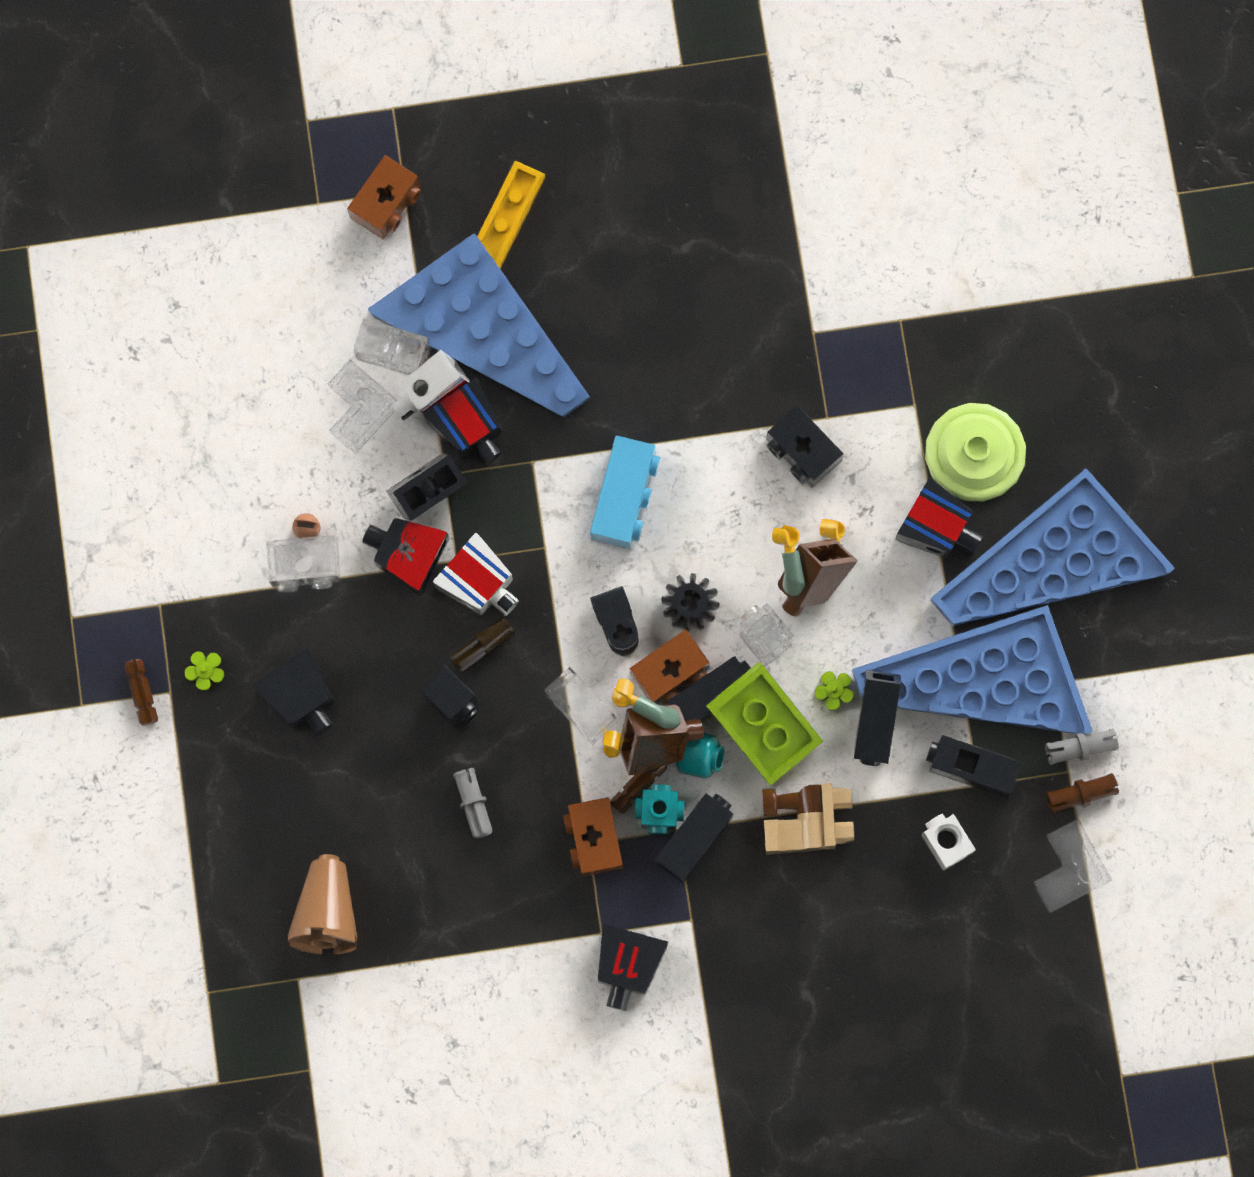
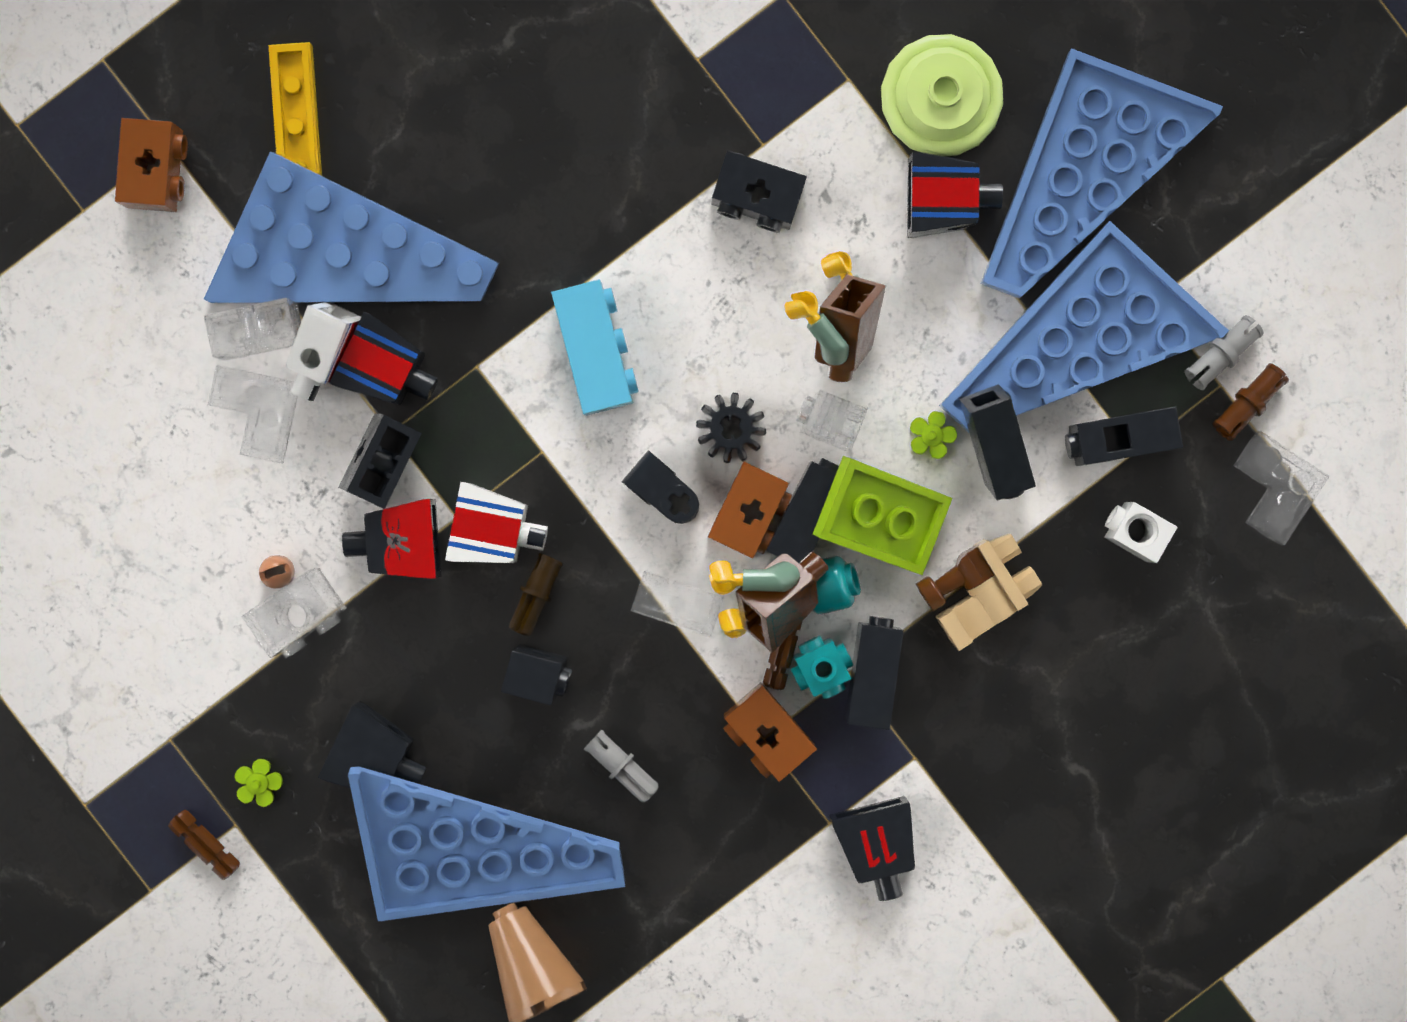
camera: 35 degrees left, 10 degrees up
none -> medium blue wing [348,766,625,922]

